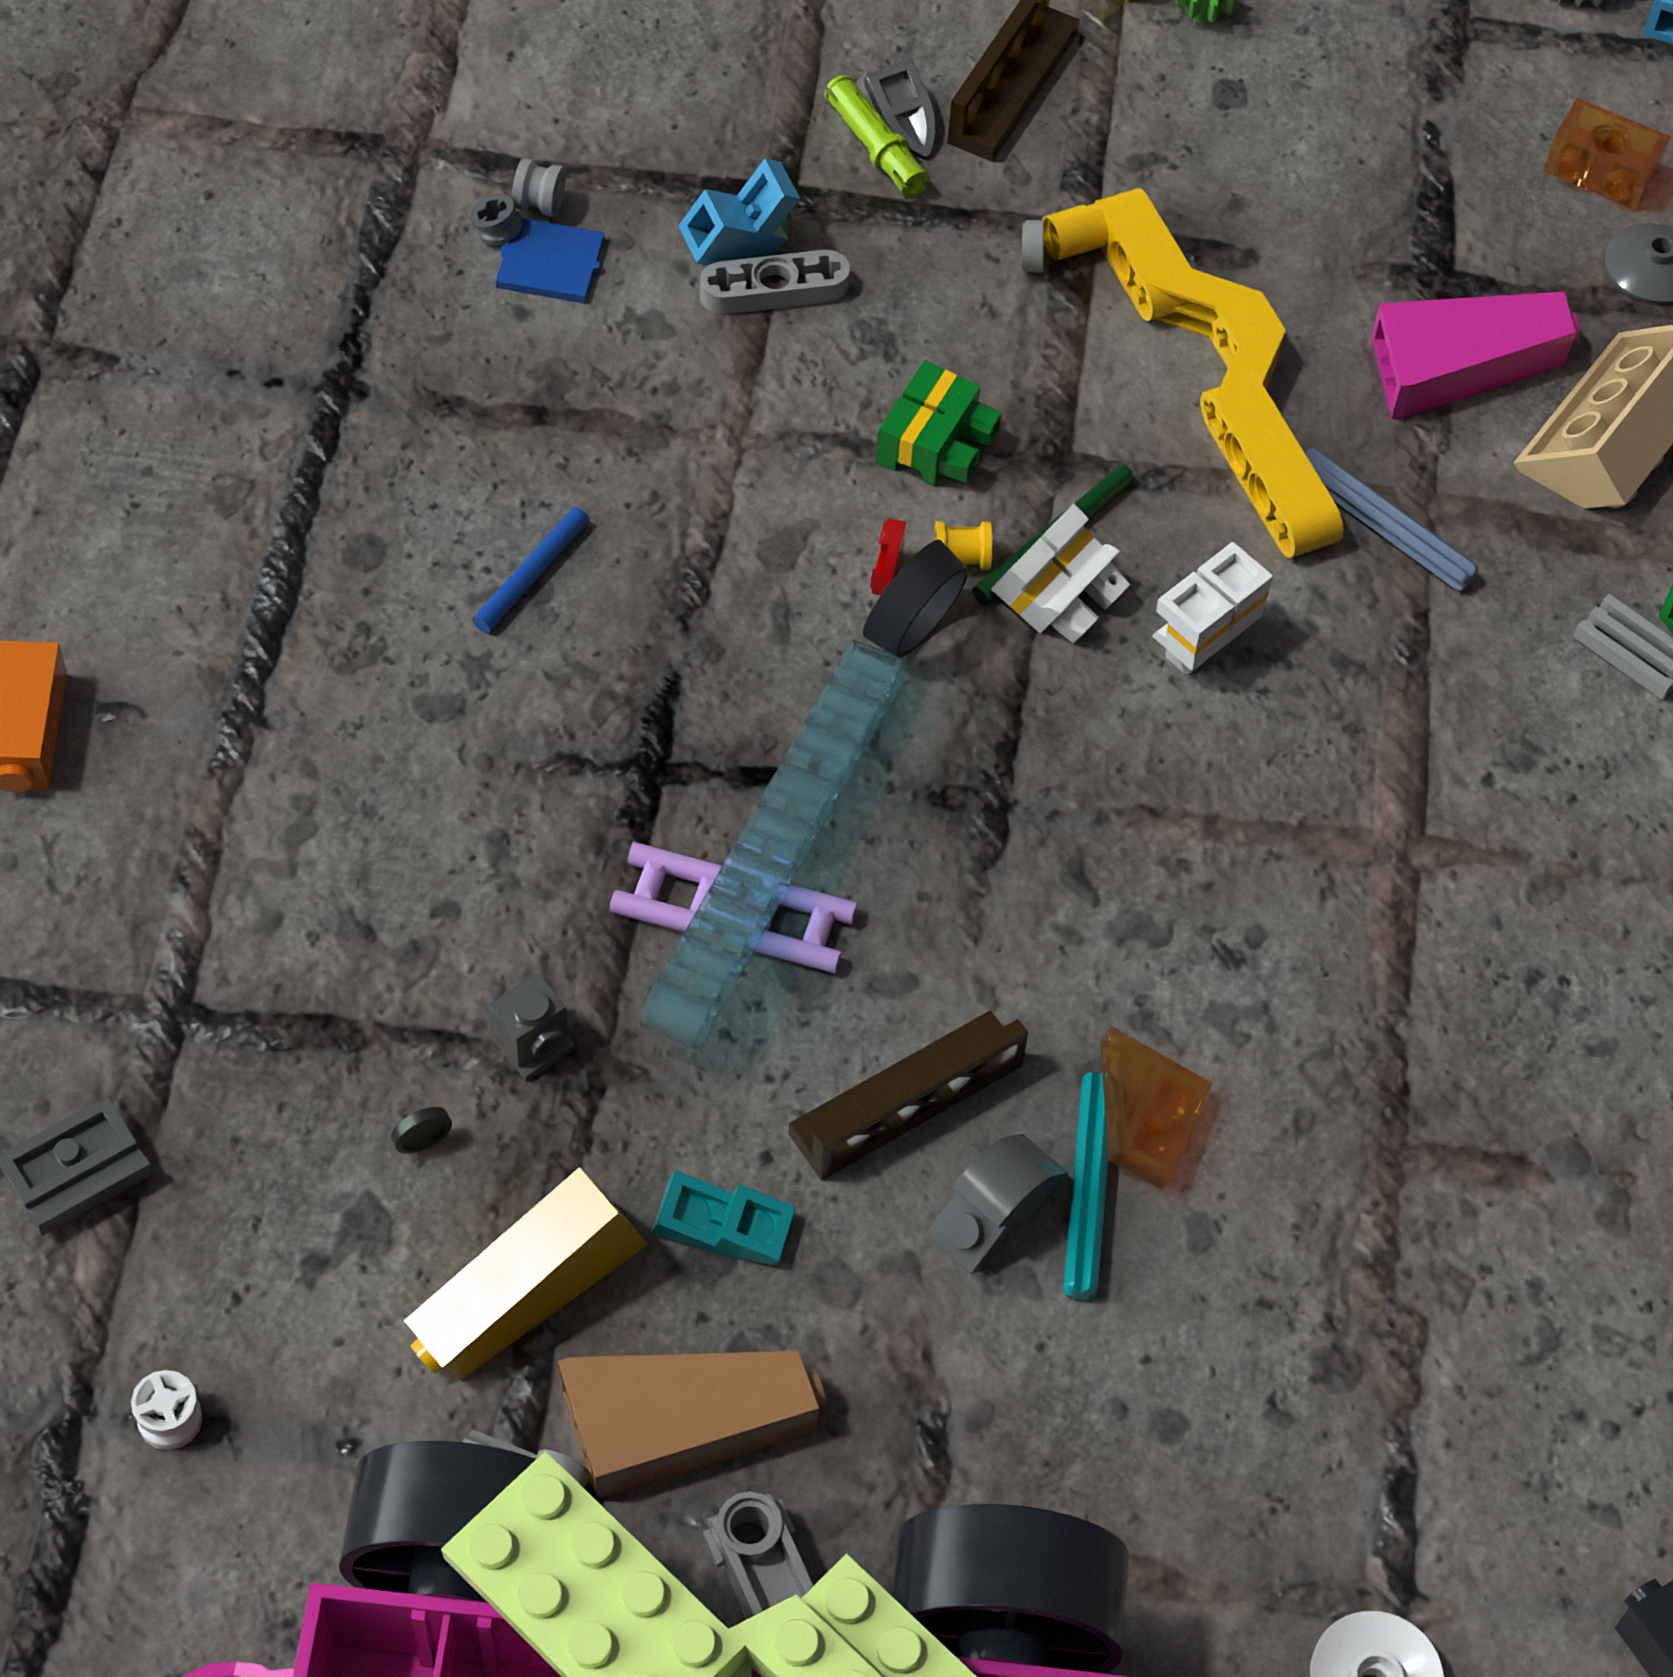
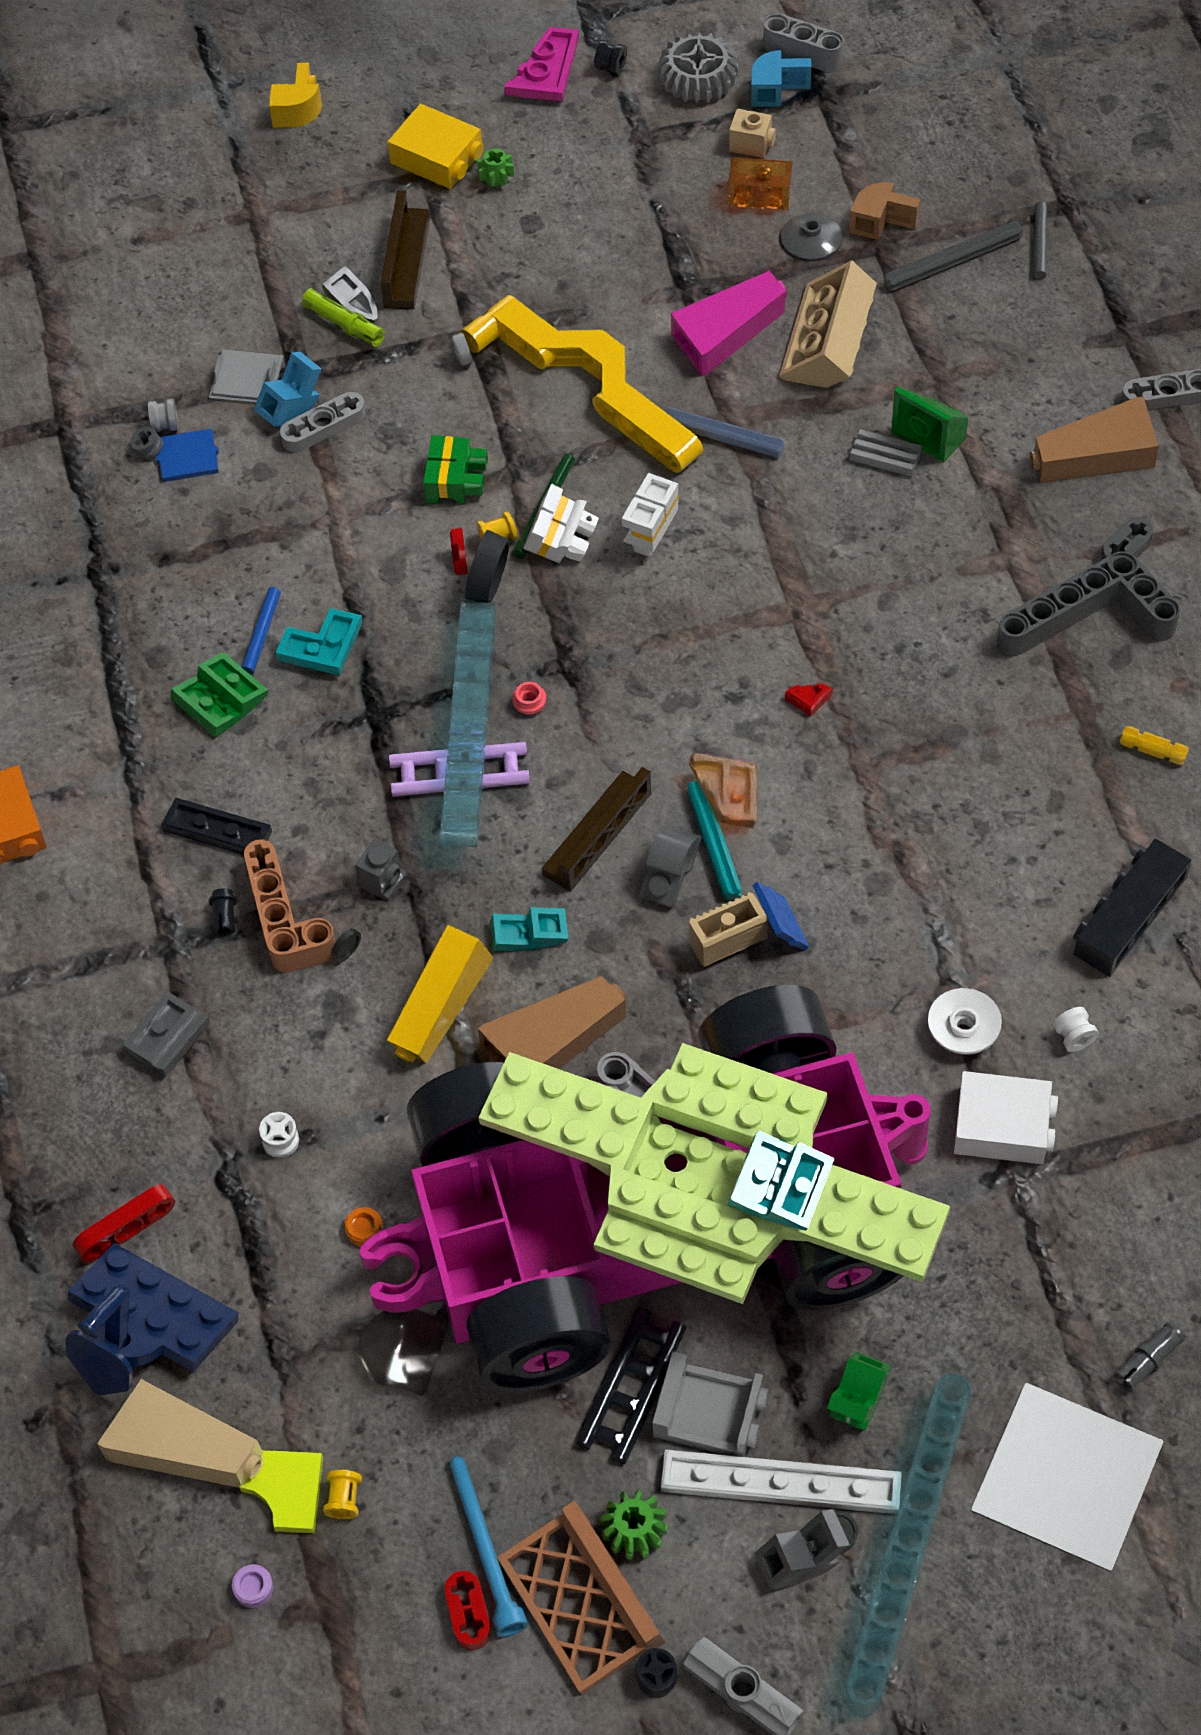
camera: 15 degrees left, 0 degrees up
none -> black tile [162,797,272,855]
none -> green slope [170,652,268,737]
none -> light grey piece [209,349,284,404]
none -> black pin [209,888,237,936]
none -> nougat beam [244,840,336,972]
none -> teal plate [276,608,363,676]
none -> orange tile [345,1207,383,1247]
none -> coral plate [512,682,546,715]
none -> tan brick [689,892,768,967]
none -> tan brick [729,109,776,158]
none -> blue piece [752,882,809,951]
none -> red tile [785,683,833,717]

